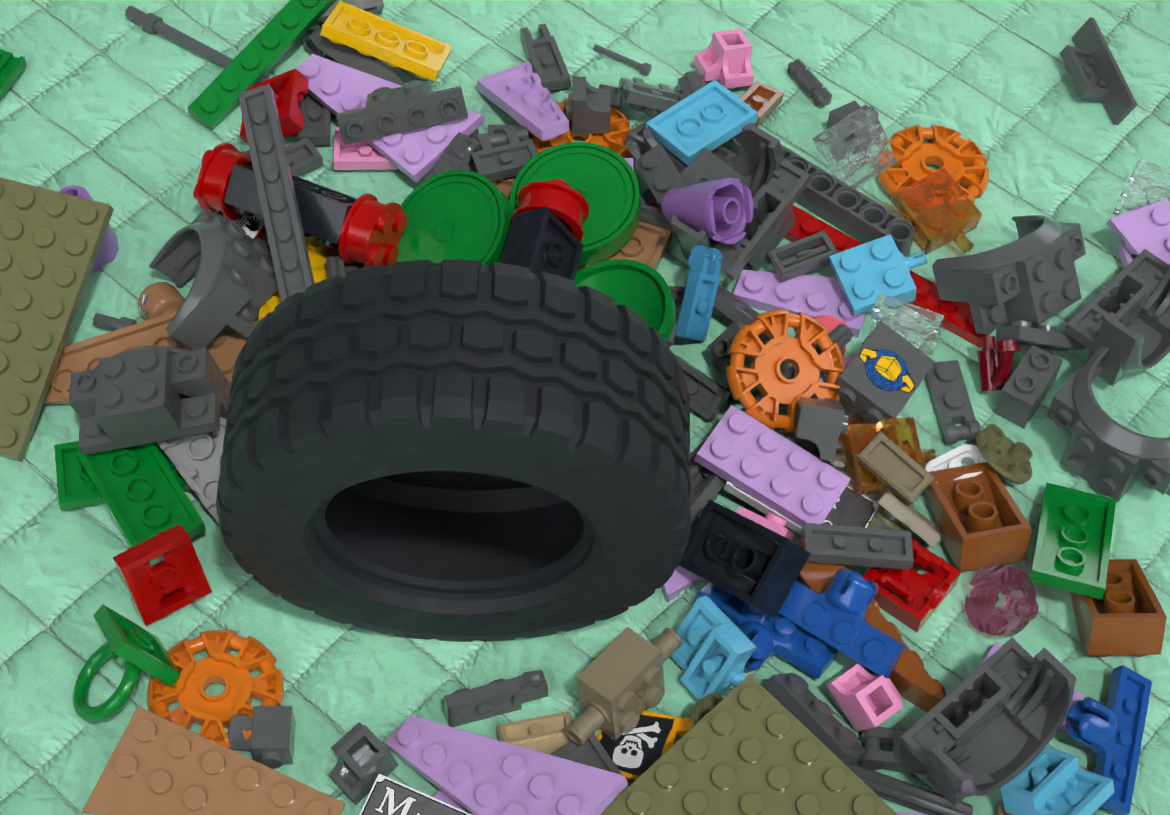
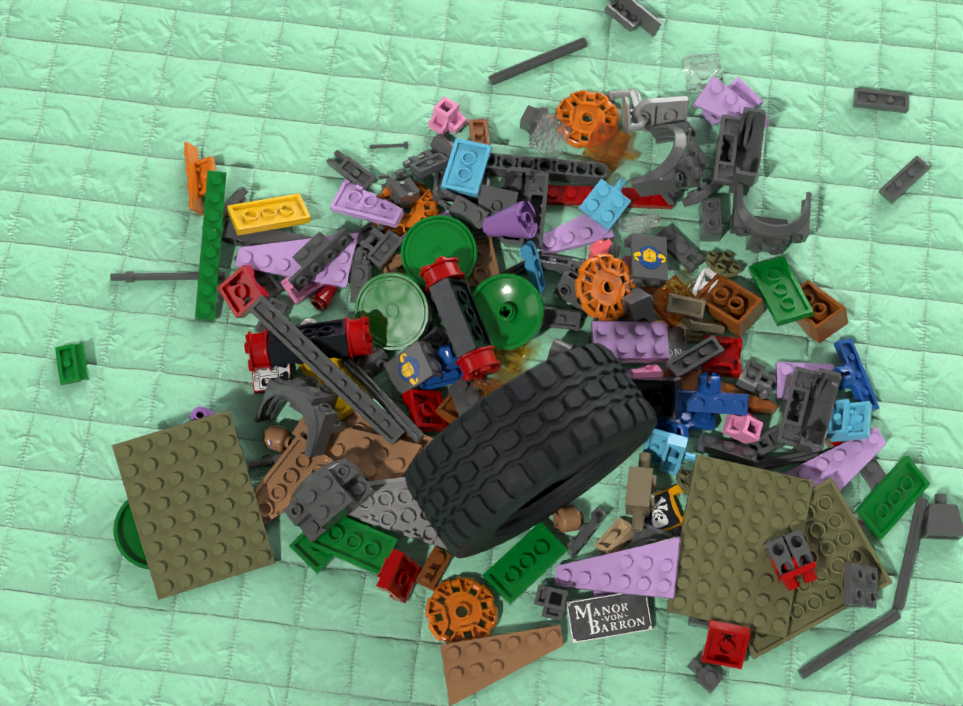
camera: 35 degrees left, 15 degrees up
green tile [73,604,180,722] -> none
dark grey piece [228,713,253,751] -> none
dark grey brick [250,706,296,769] -> none
dark grey tile [766,231,839,283] -> none
dark grey axle [787,59,832,108] -> none
clear pink plate [965,564,1039,638] -> none
dark red plant [977,336,1020,391] -> none
none -> red cone [311,285,338,311]
none -> dark orange plate [415,546,452,591]
none -> green plate [482,522,568,605]
none -> dark grey axle [489,37,587,85]
none -> medium nougat head [553,505,584,533]
none -> light grey plate [607,89,689,134]
none -> dark grey plate [736,359,777,399]

